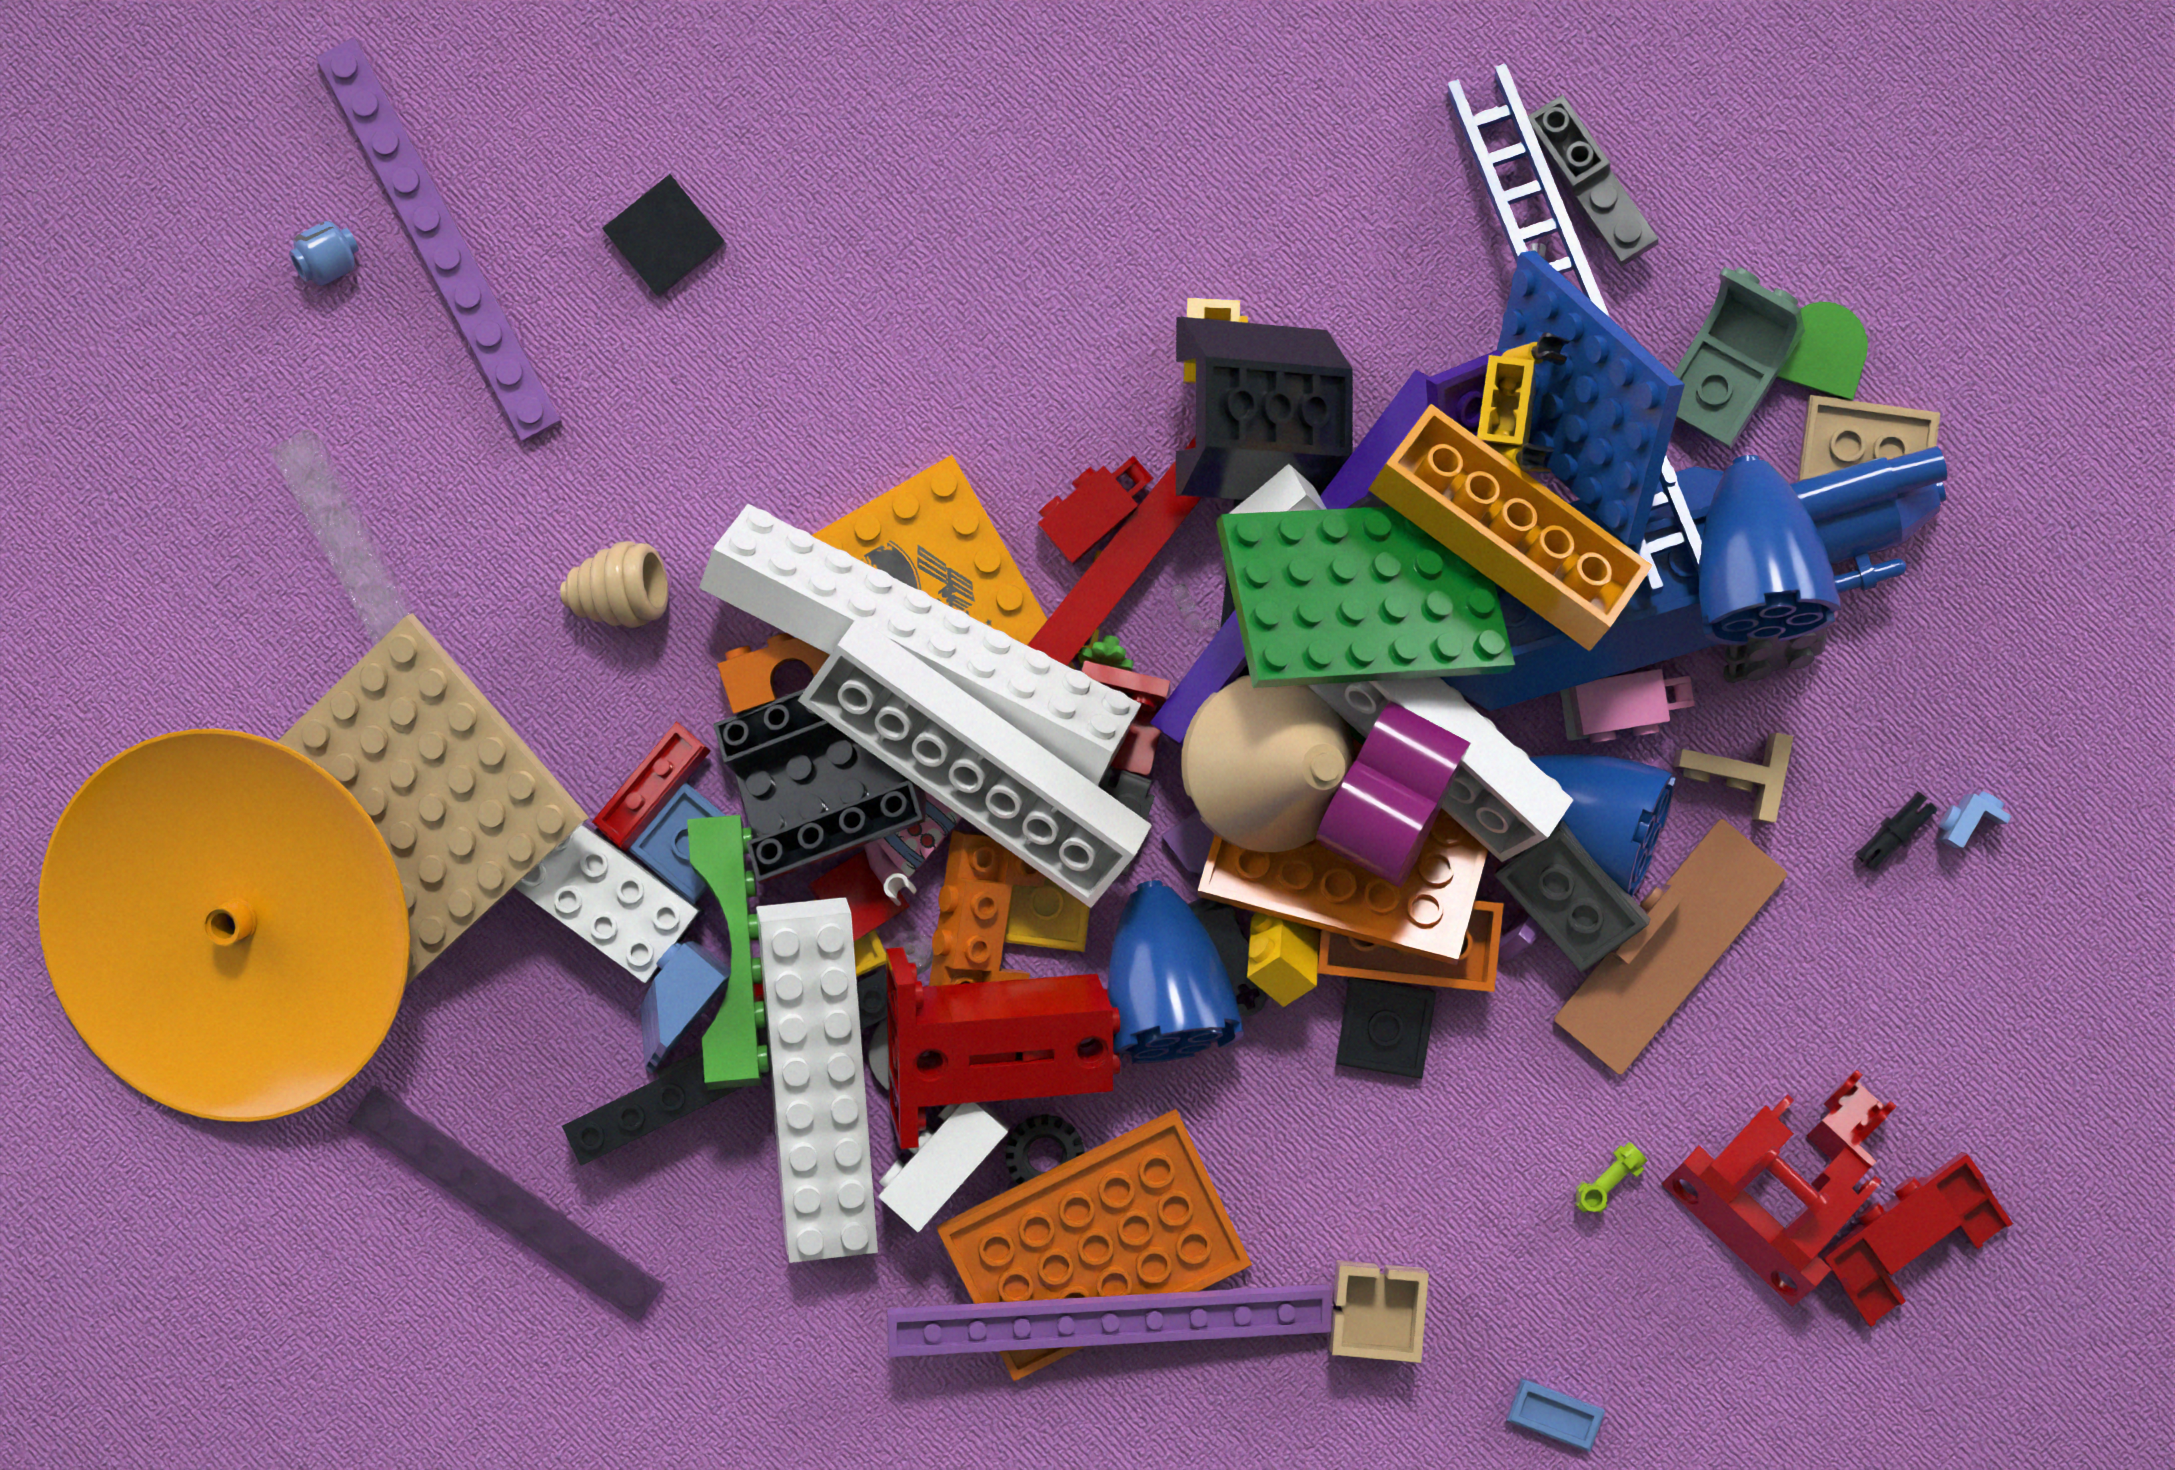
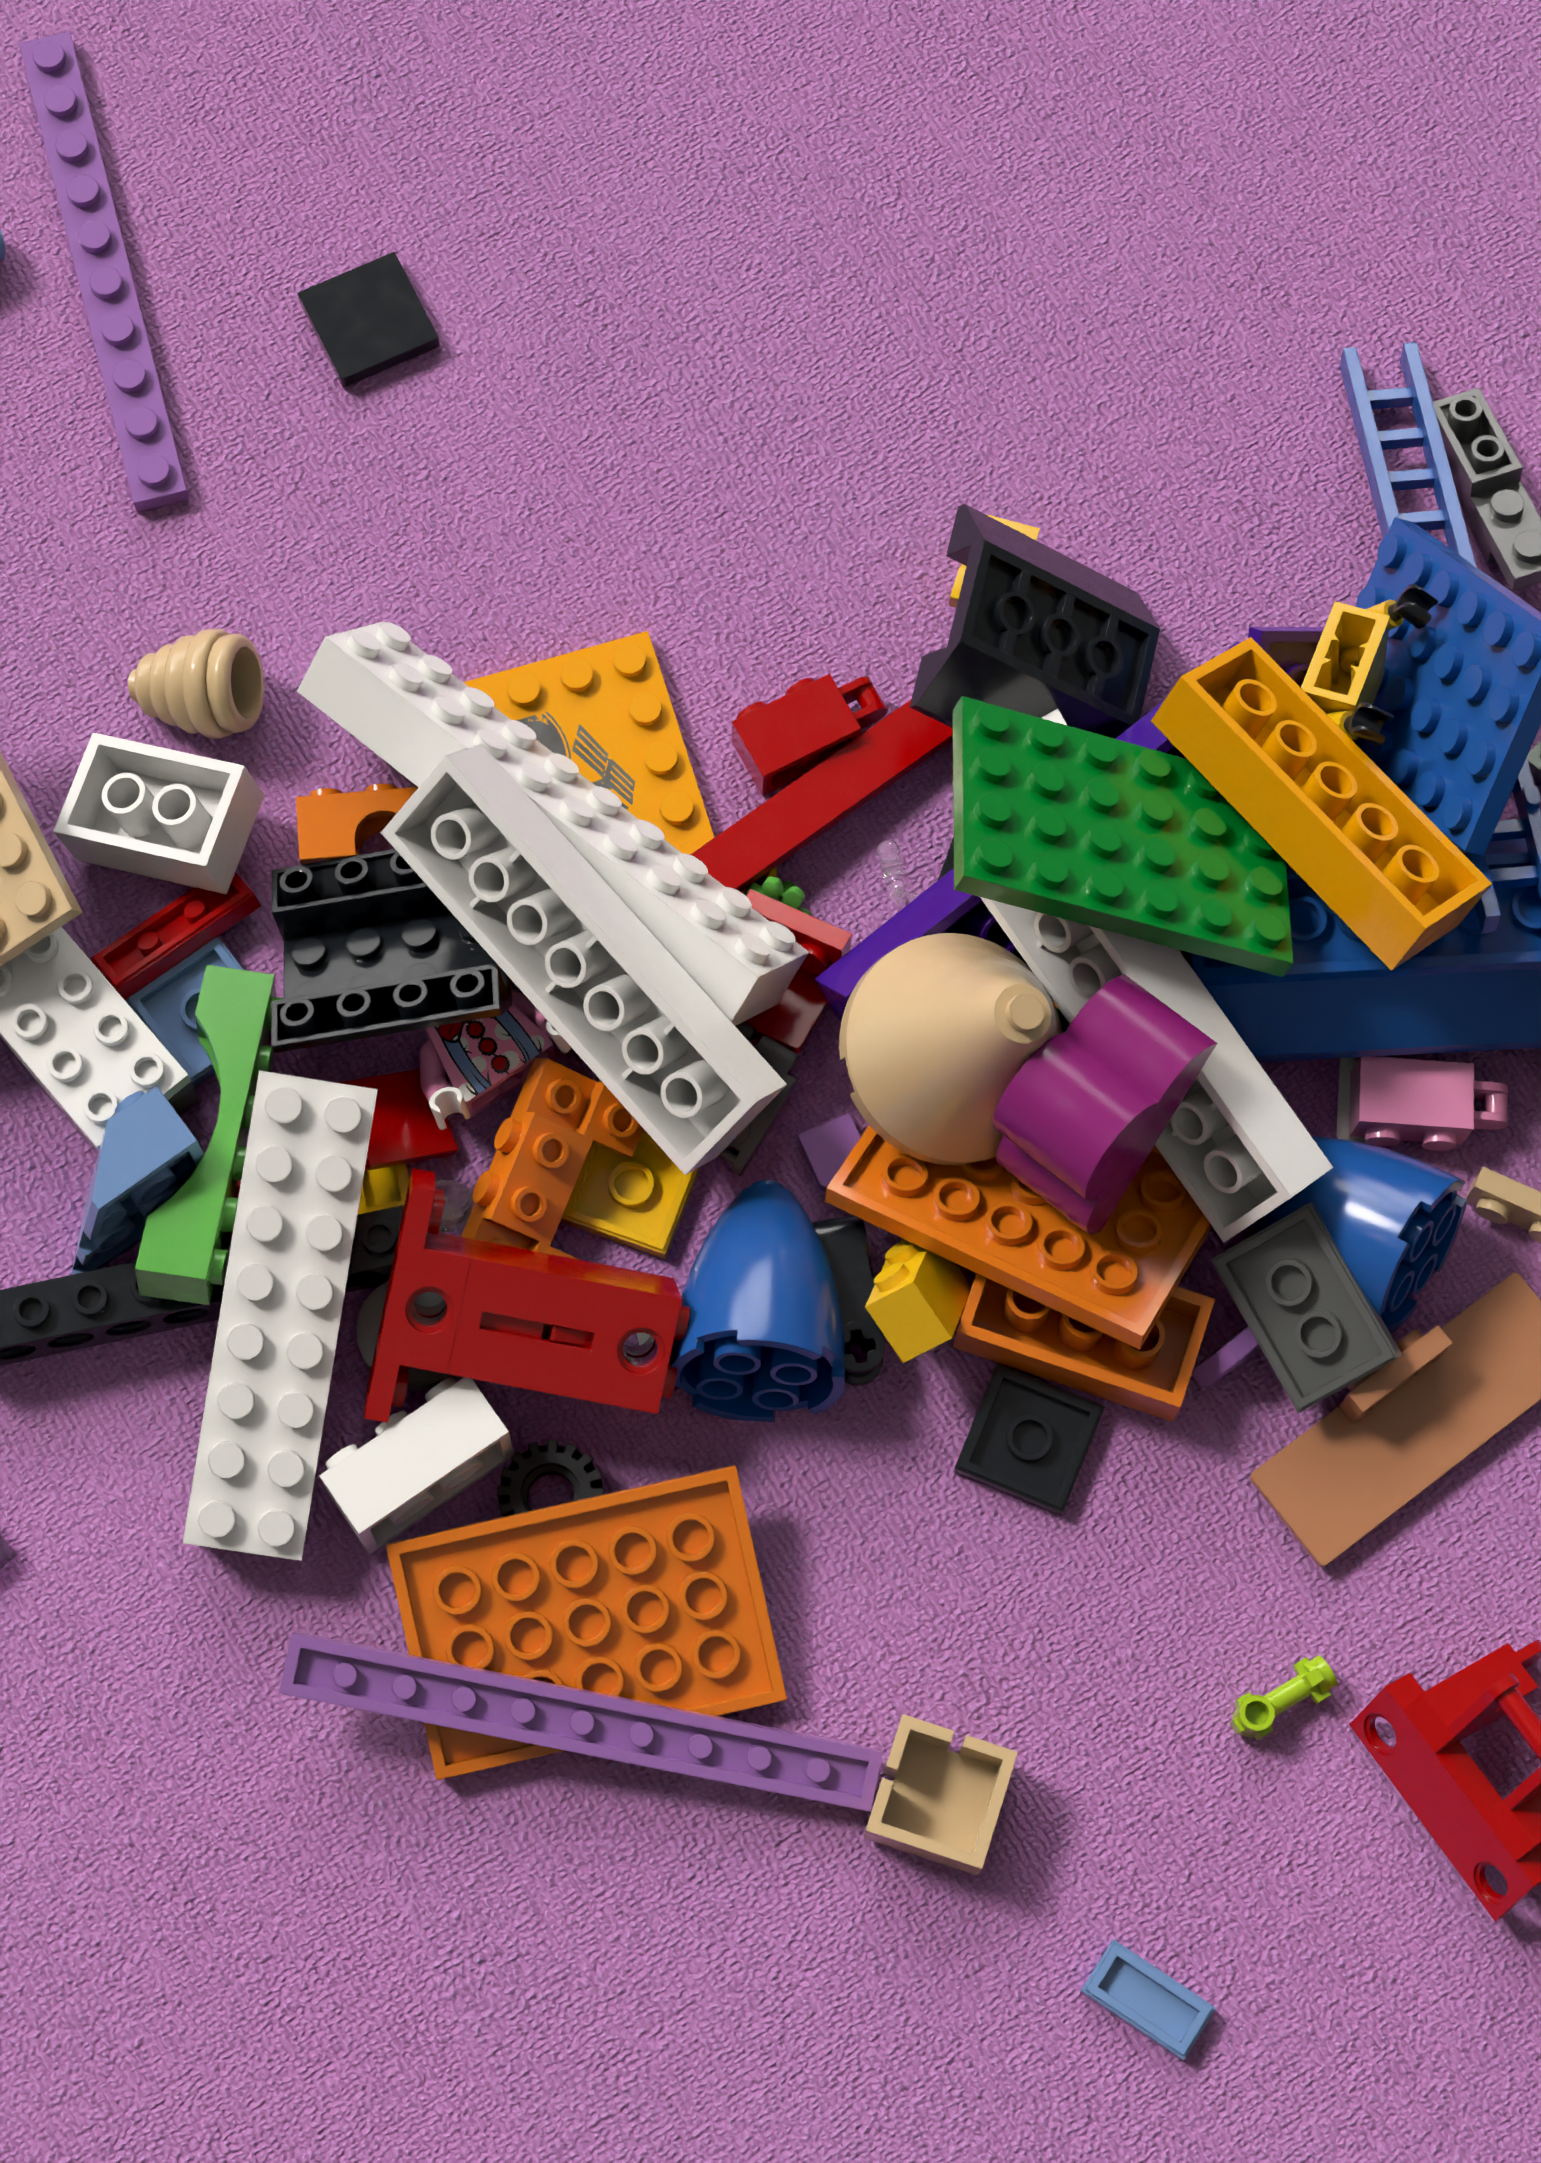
camera: 15 degrees right, 15 degrees down
none -> white brick [53,733,264,894]

